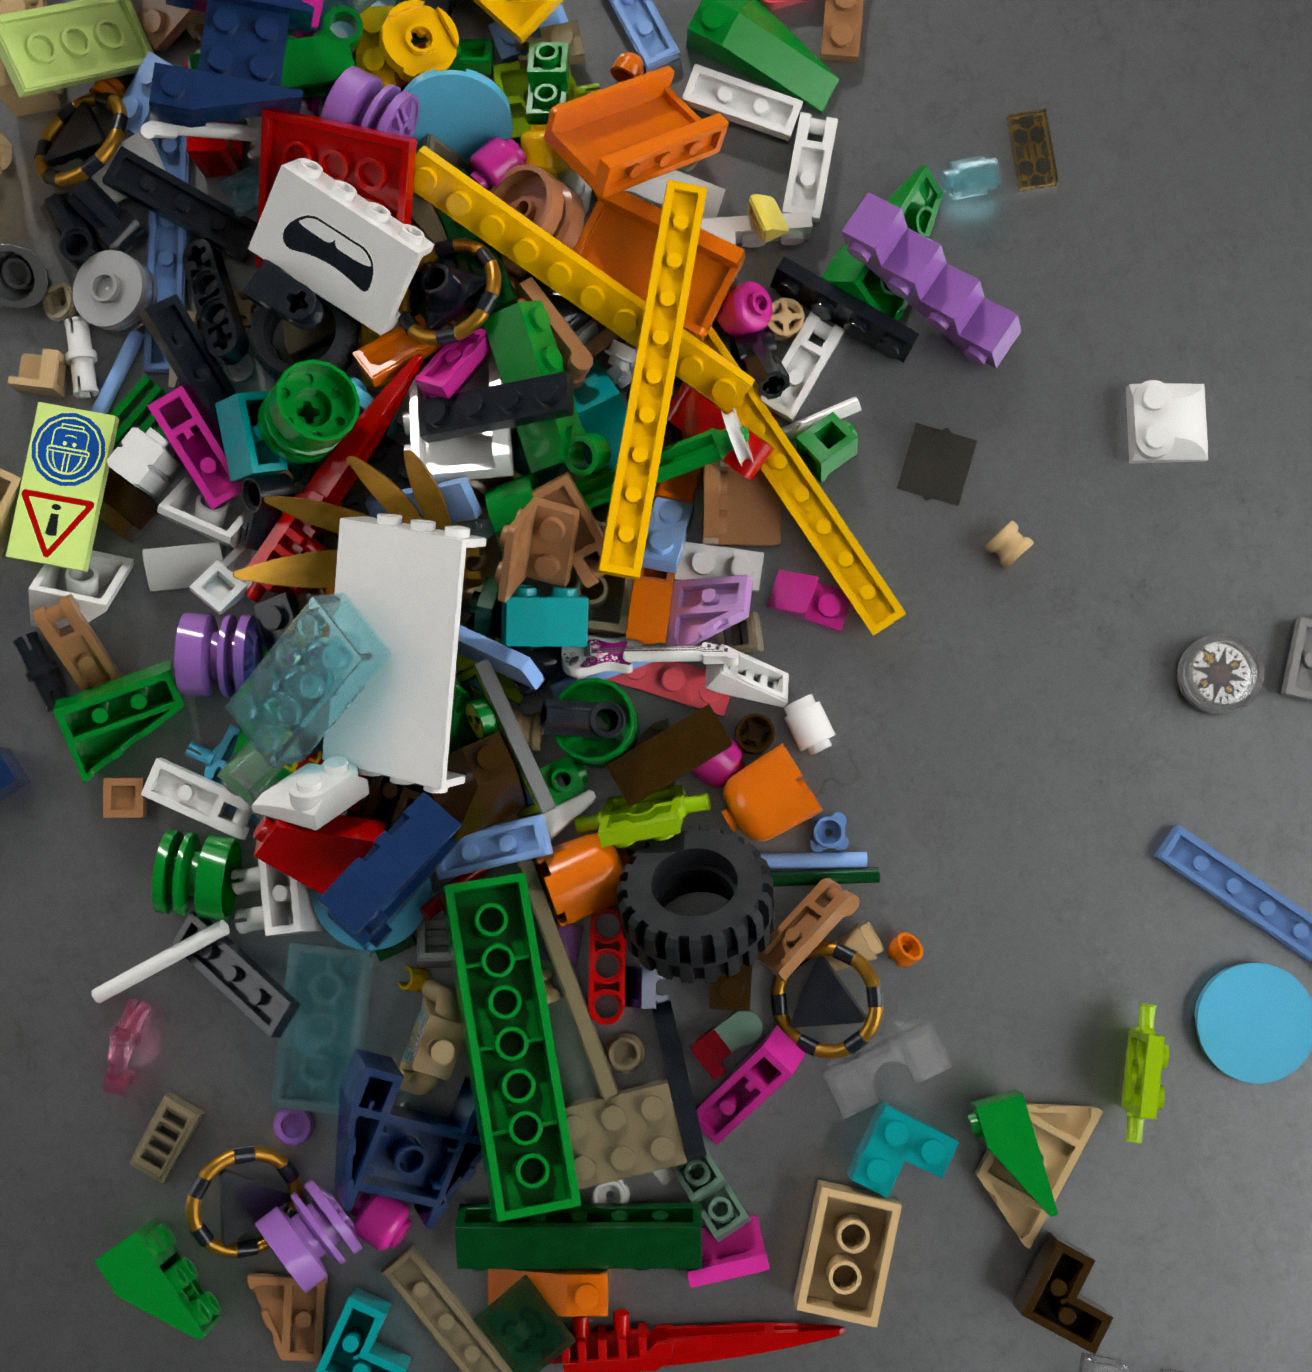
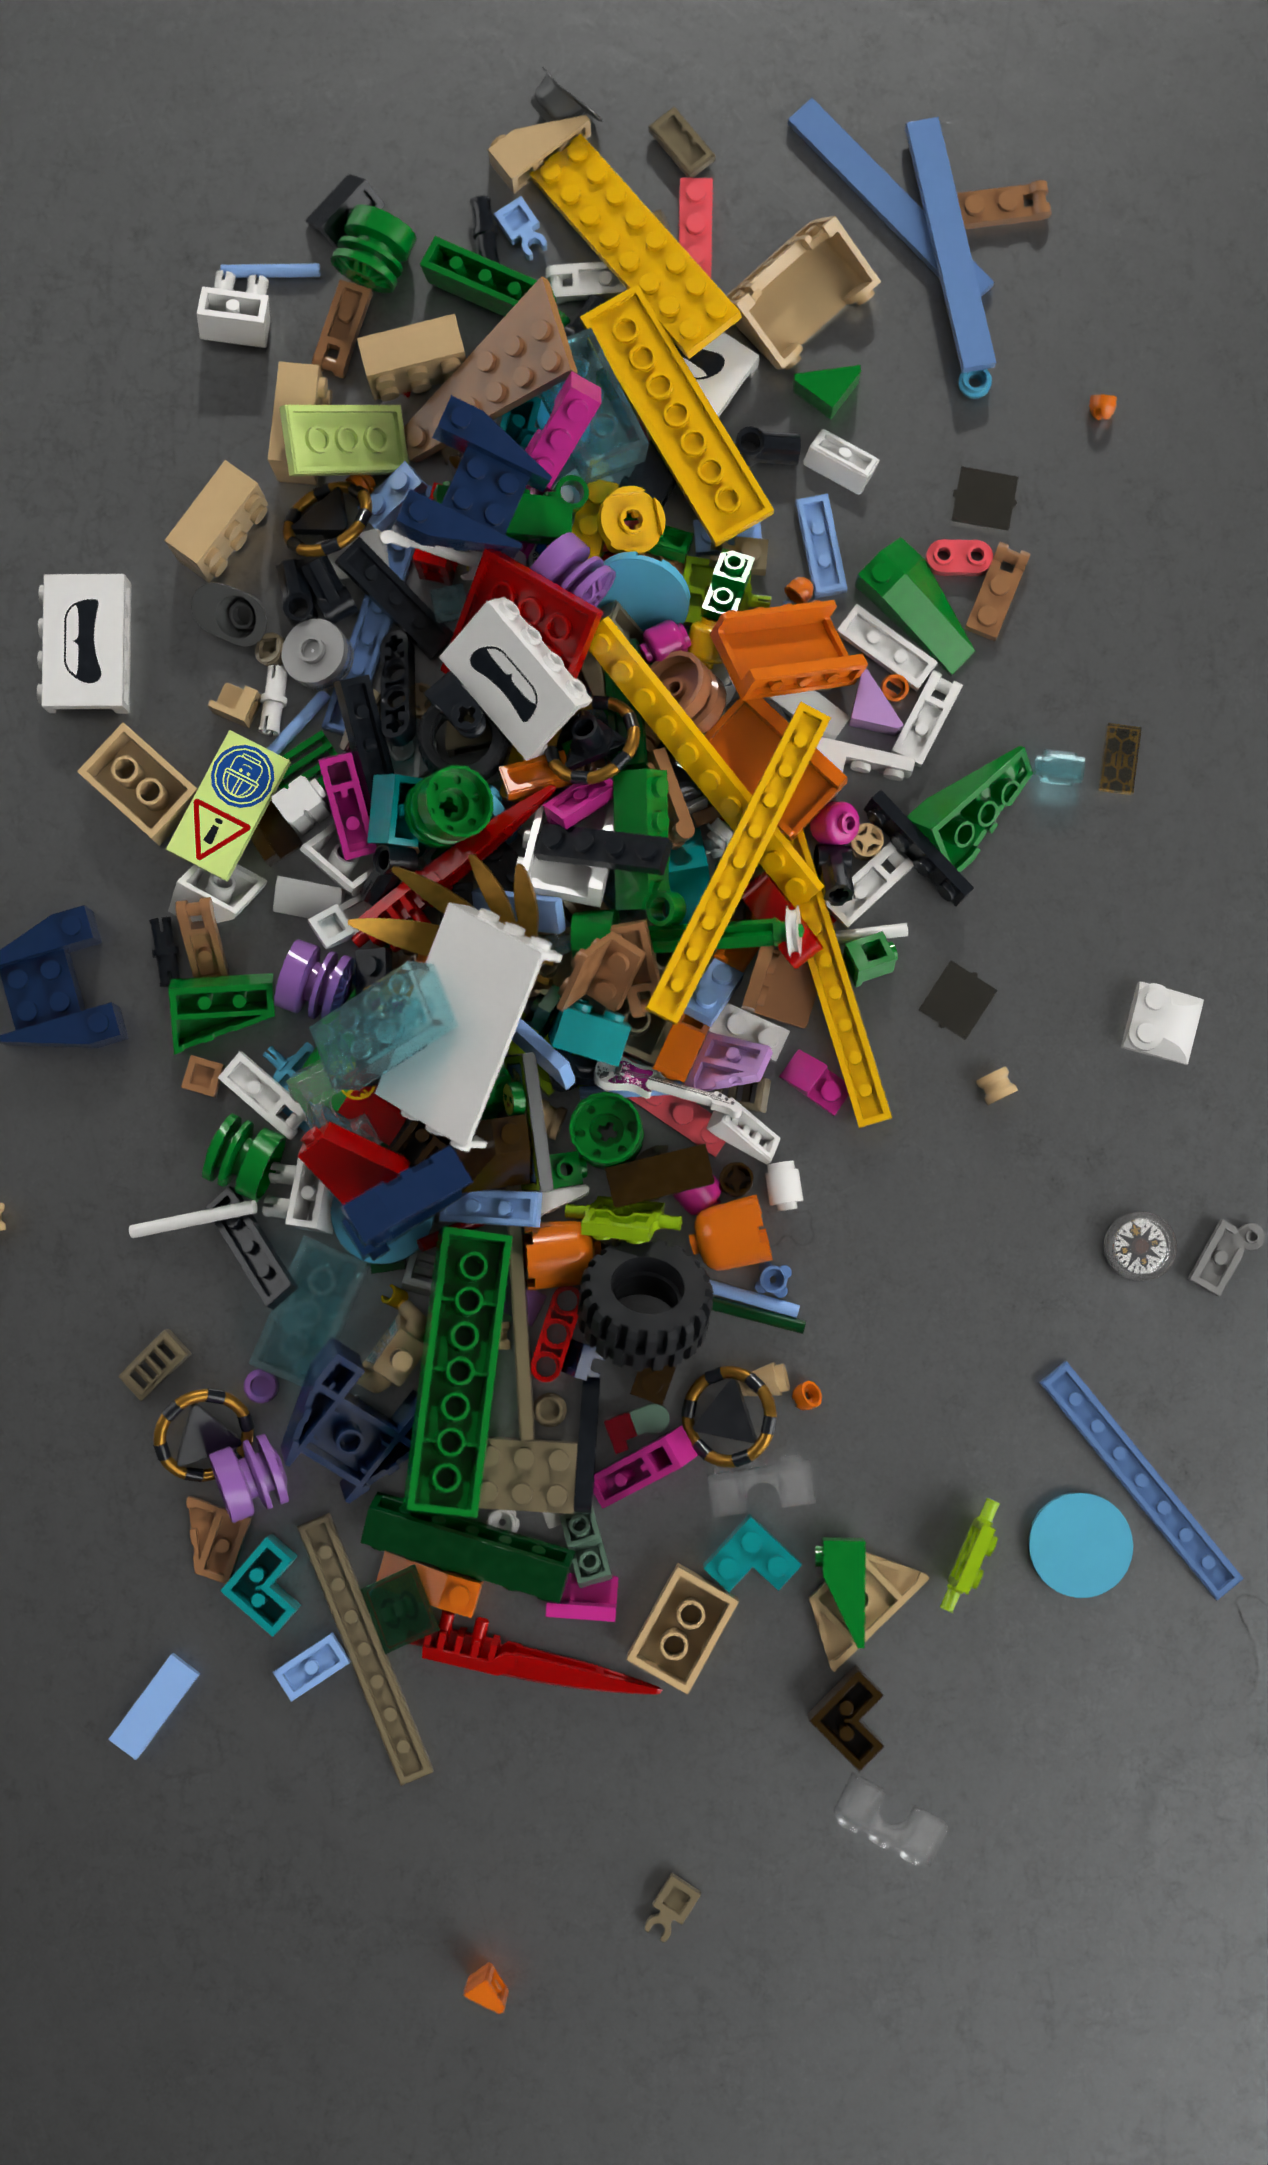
camera: 25 degrees right, 0 degrees up
green slope [94,1218,222,1340] -> none
clear pink piece [103,999,151,1097] -> none
white slope [252,756,369,831] -> none
dark pink head [350,1192,413,1251] -> none
black piece [539,699,626,741] -> none
light yellow slope [747,194,789,243] -> none
medium nougat plate [757,878,859,981] -> none
medium lavender brick [841,192,1021,369] -> none
none -> lavender slope [849,669,903,736]
none -> orange hinge [880,674,909,702]

